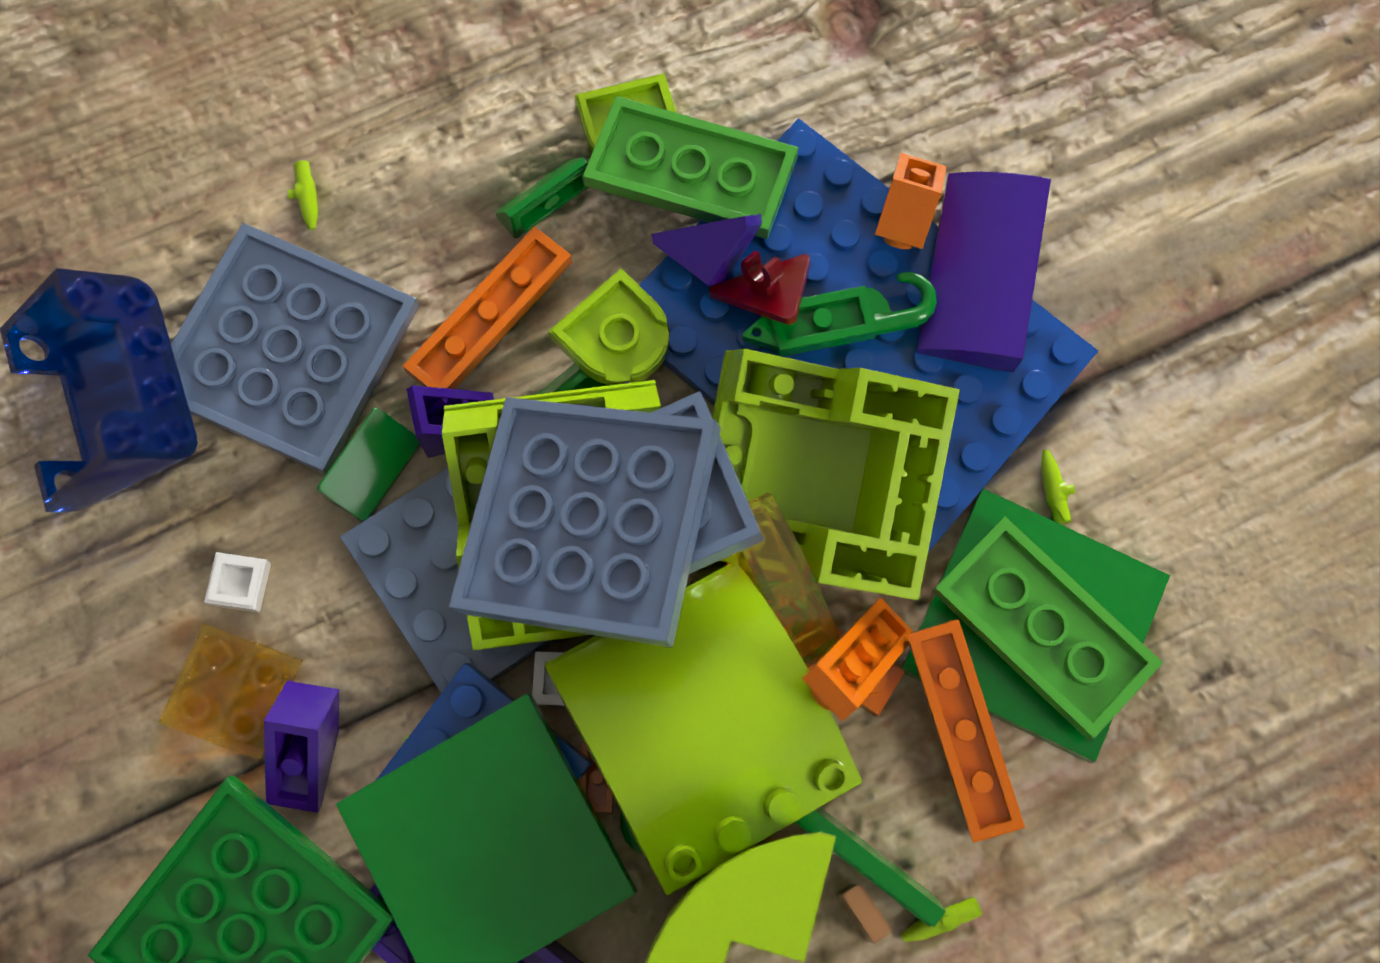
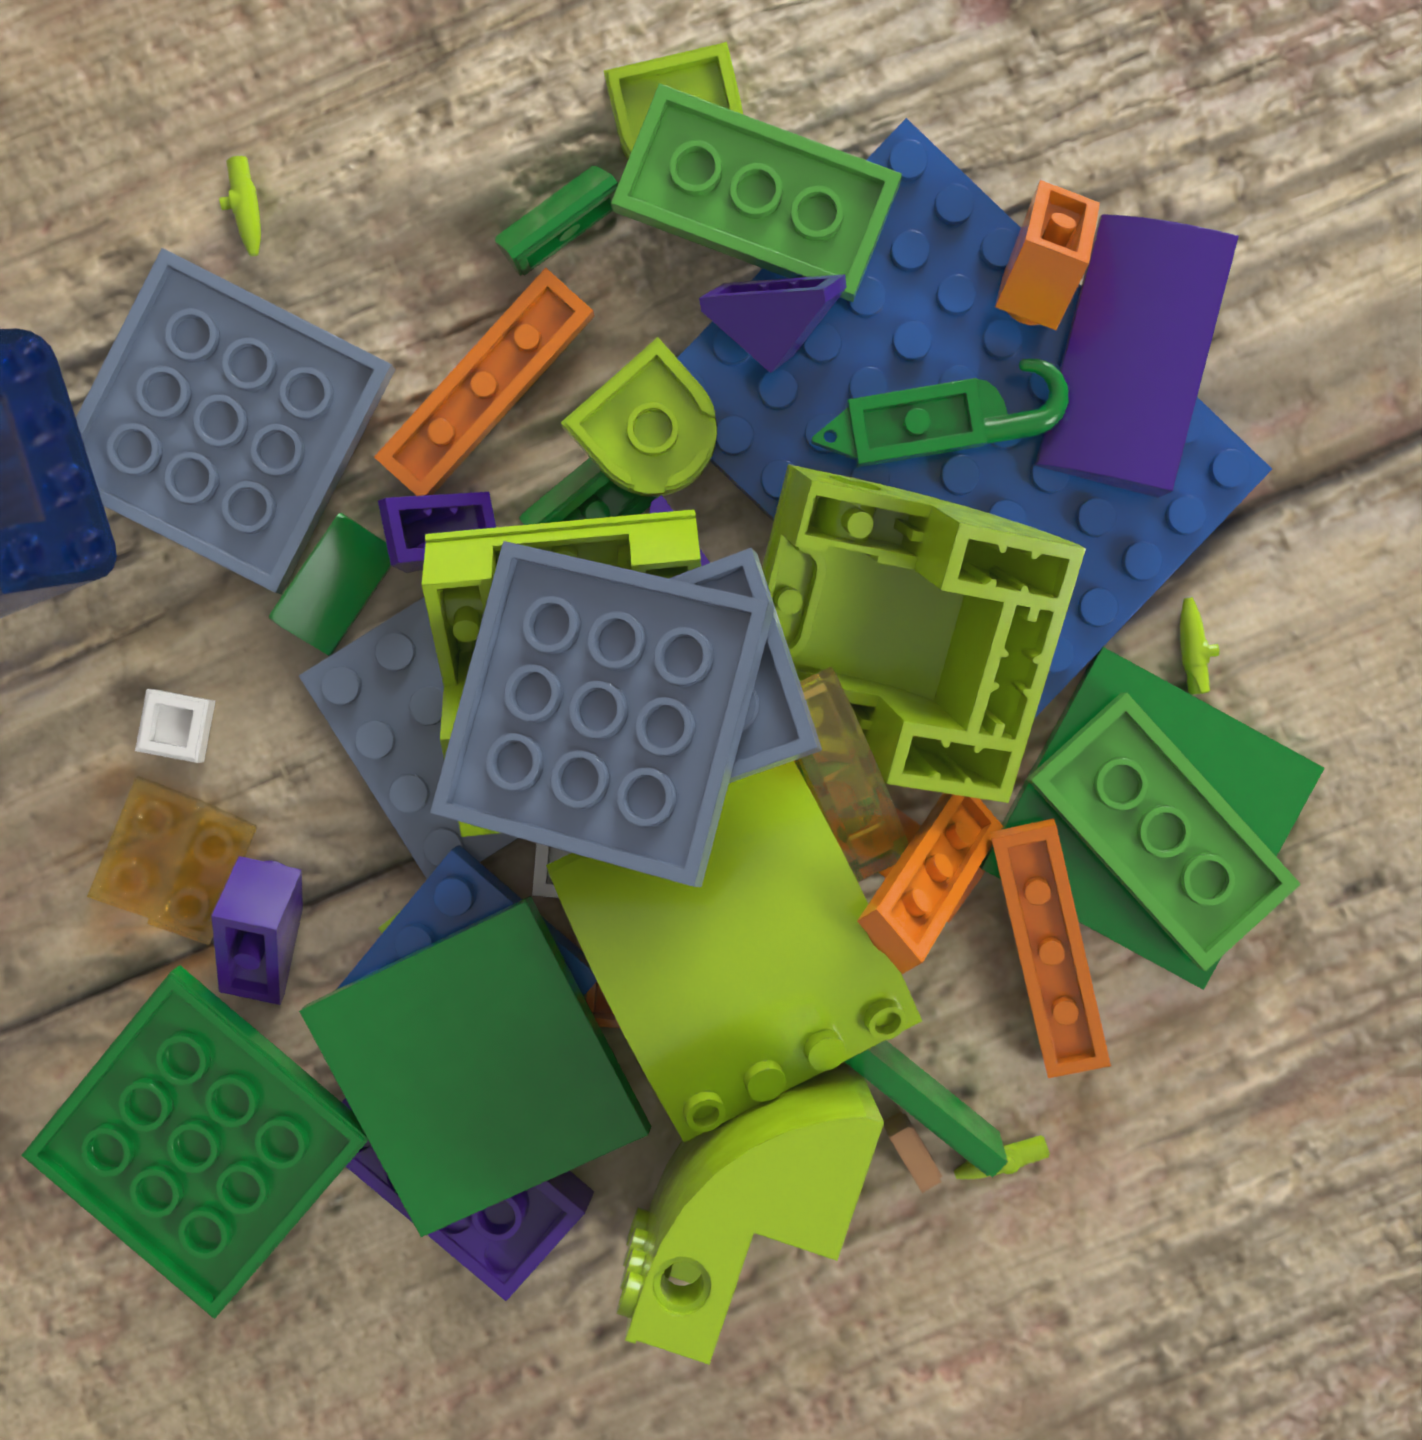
camera: 10 degrees right, 15 degrees up
dark red piece [709,251,811,325] -> none

